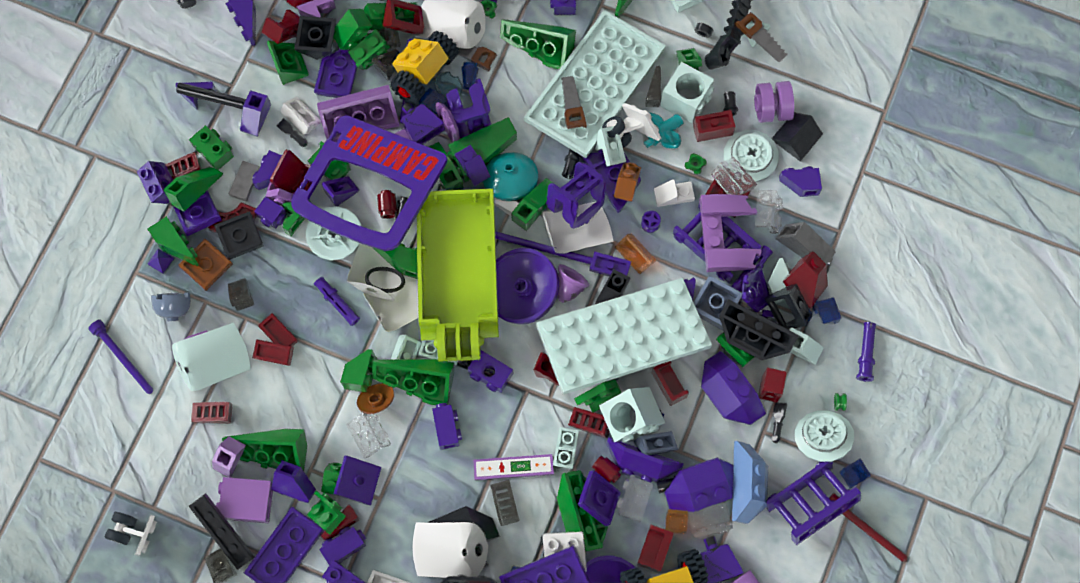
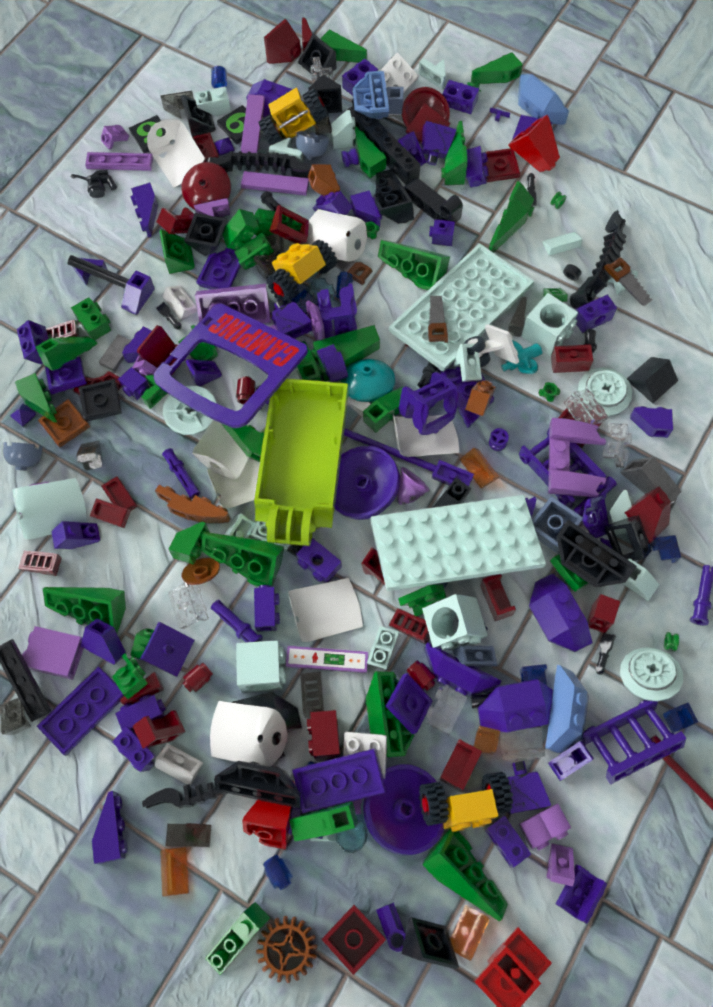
camera: 10 degrees right, 5 degrees down
medium lavender slope [212,436,246,478] -> none
black tyre [365,267,405,293] -> none
white slope [654,180,695,207] -> none
medium lavender wheel [754,81,794,123] -> none
none -> dark purple slope [51,521,101,549]
none -> dark red panel [133,710,186,749]
none -> dark orange slope [155,485,230,523]
none -> dark red brick [182,662,213,692]
none -> dark purple pin [210,599,263,643]
none -> light aqua brick [236,641,286,693]
none -> white piece [288,578,363,642]
none -> dark red brick [307,710,340,761]
none -> clear blue panel [520,664,547,685]
none -> slope [548,741,594,781]
none -> dark purple brick [575,294,617,334]

